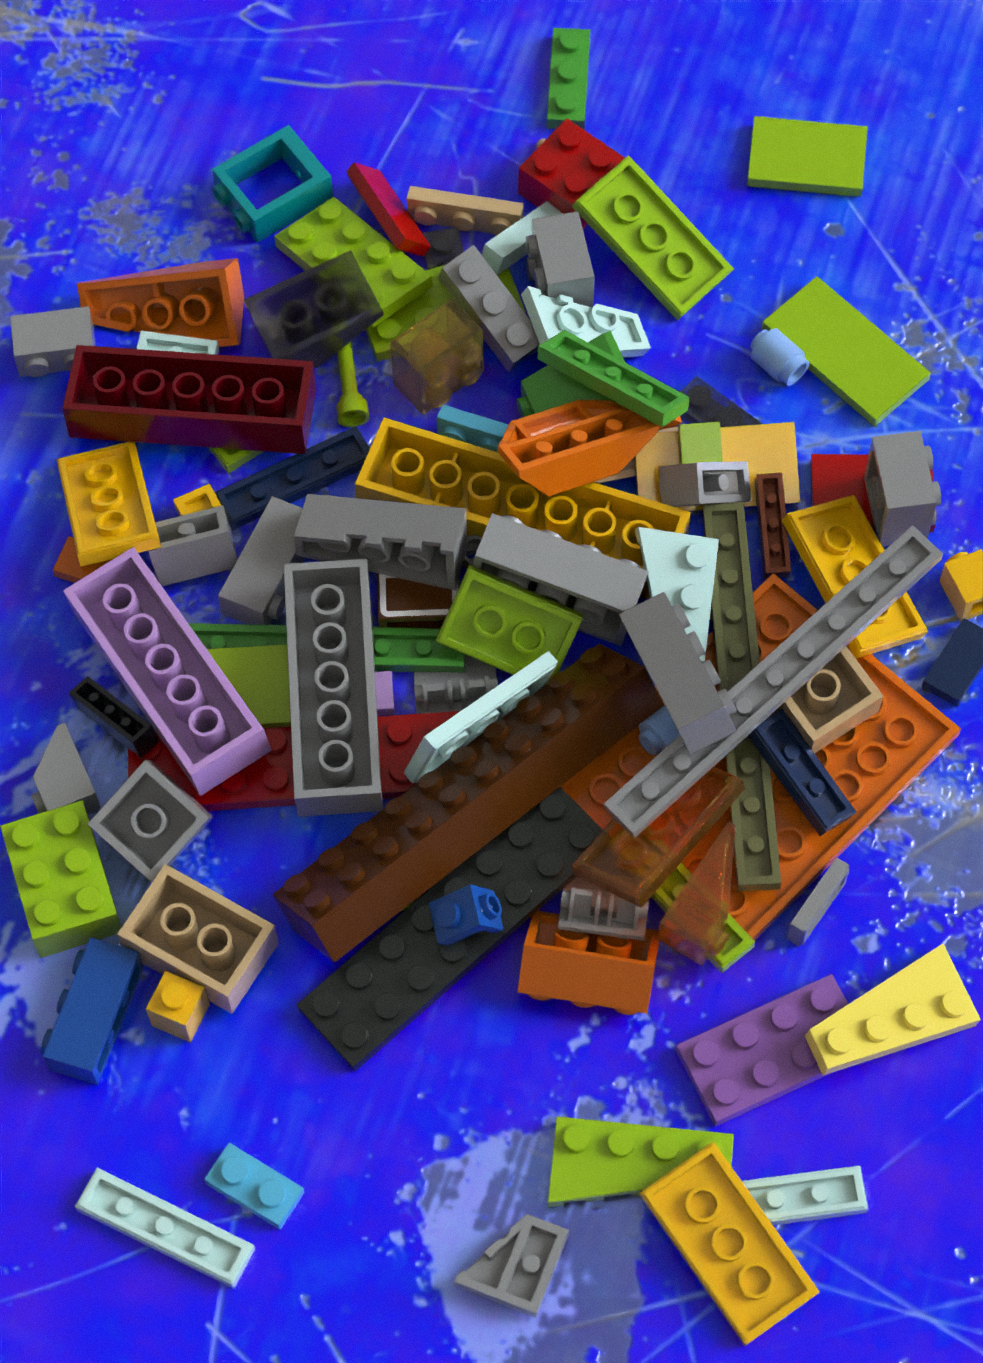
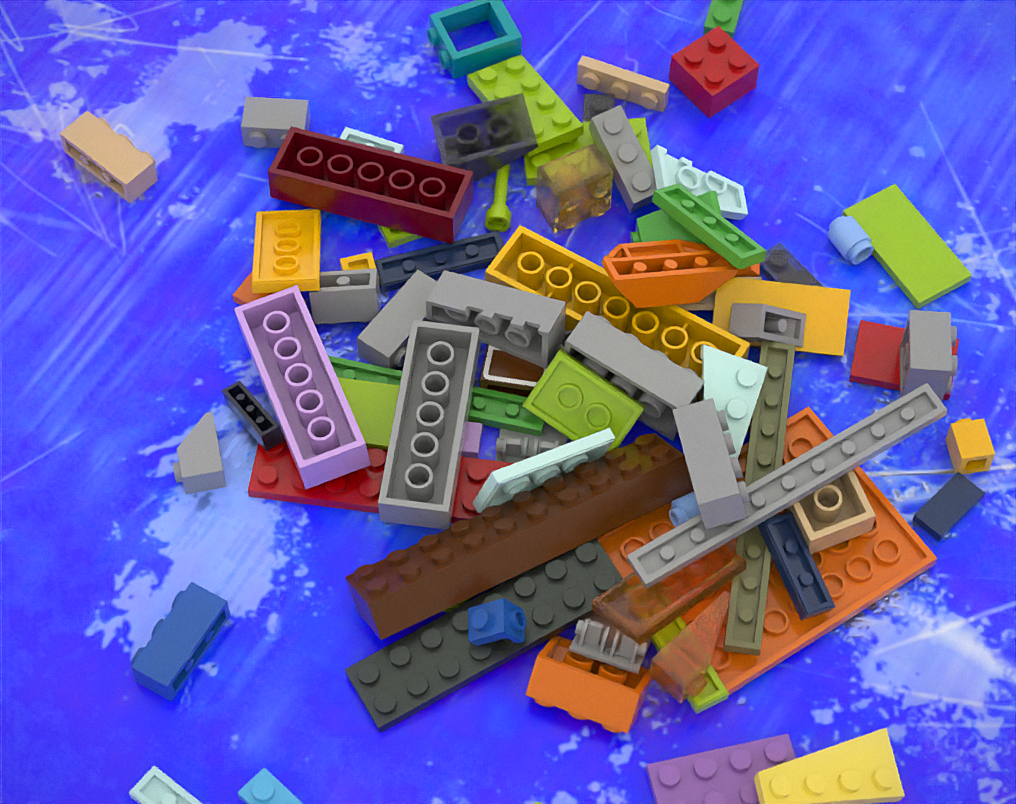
camera: 10 degrees right, 5 degrees down
lime brick [0,800,122,958] -> none
orange wedge [77,258,244,347] -> none
light grey brick [88,760,214,882] -> none
tan brick [117,864,279,1014] -> none
yellow brick [146,971,210,1043] -> none
red tile [346,162,431,256] -> none
medium azure plate [437,404,509,452] -> none
light aqua piece [482,201,563,275] -> none
light grey brick [526,211,595,307] -> none
lime tile [572,155,734,321] -> none
lime tile [678,422,723,464] -> none
lime tile [747,116,868,197] -> none
copper piece [754,473,791,579] -> none
yellow tile [782,495,928,659] -> none
light grey tile [787,857,850,947] -> none

